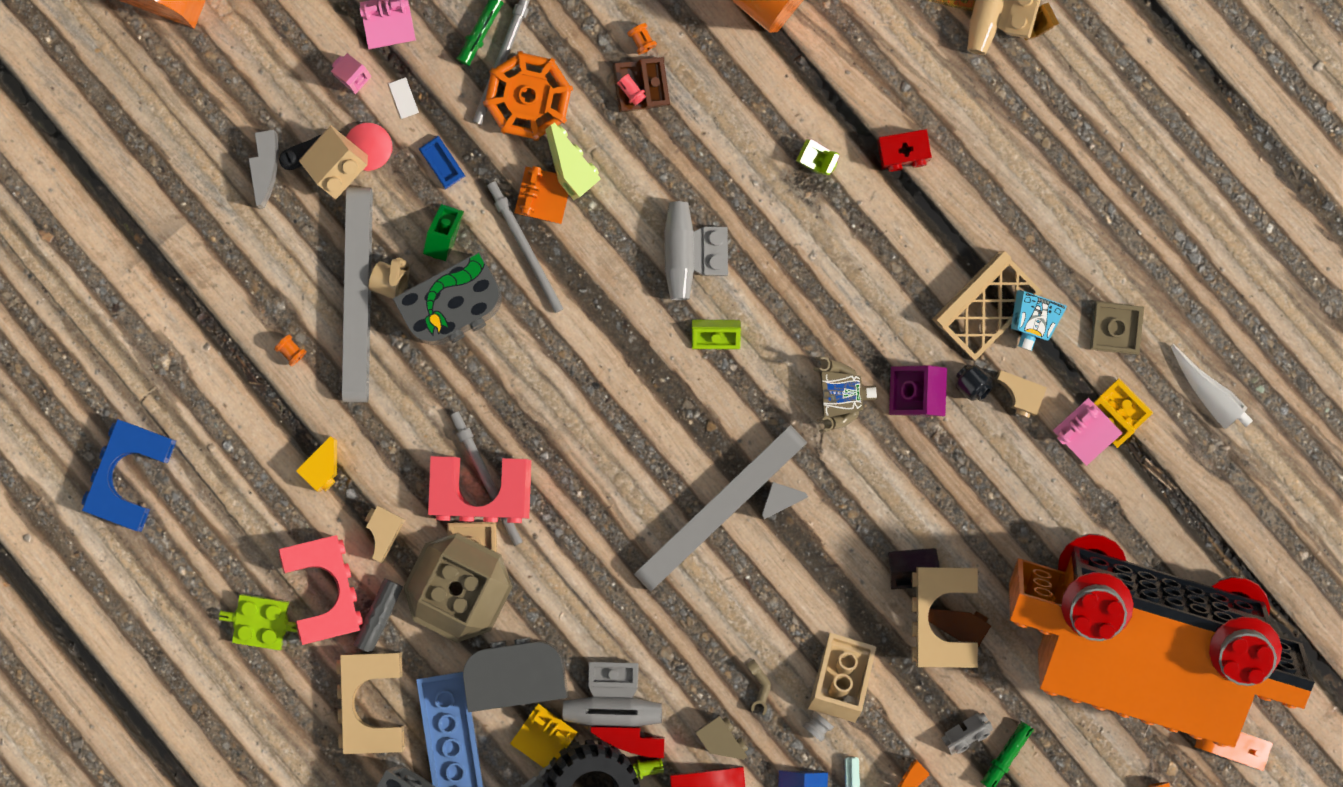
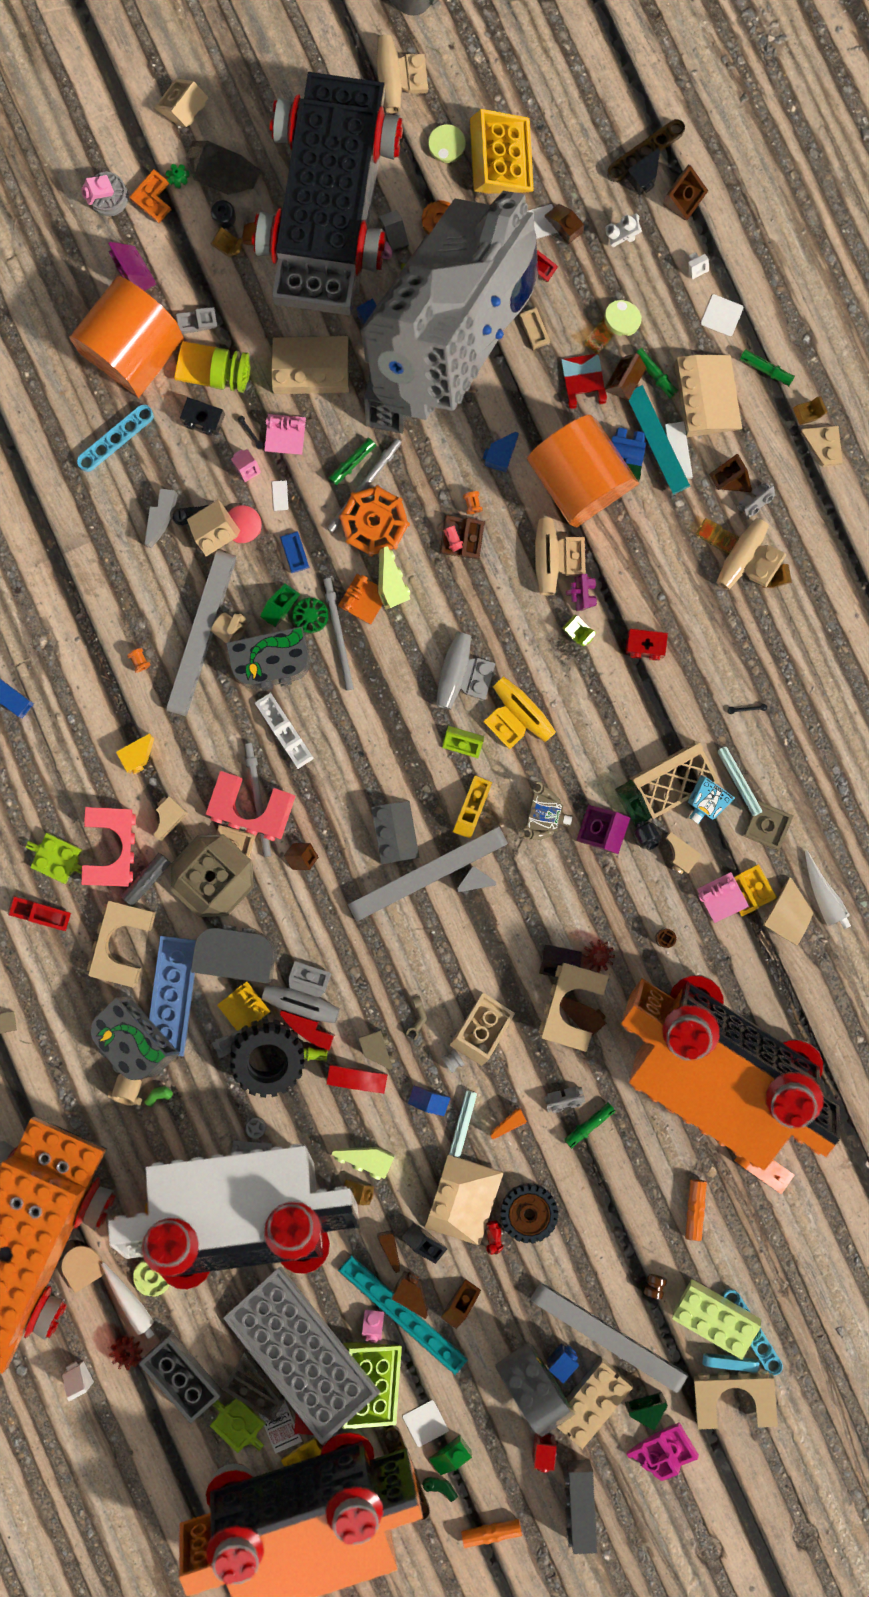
camera: 15 degrees right, 0 degrees up
none -> red slope [7,896,71,931]
none -> medium azure beam [77,405,154,472]
none -> black brick [180,397,225,436]
none -> black hinge [238,416,264,450]
none -> white slope [255,692,314,769]
none -> reddish brown panel [284,843,319,870]
none -> green wheel [293,598,329,633]
none -> dark grey slope [371,801,420,865]
none -> yellow slope [453,776,492,839]
none -> yellow plate [483,676,556,749]
none -> tan plate [535,517,586,596]
none -> magenta hips [565,574,597,611]
none -> clear red gear [582,940,615,973]
none -> clear green slope [615,780,652,827]
none -> reddish brown wheel [655,929,677,948]
none -> light aqua axle [718,746,762,816]
none -> black hinge [727,704,768,715]
none -> tan slope [763,877,813,946]

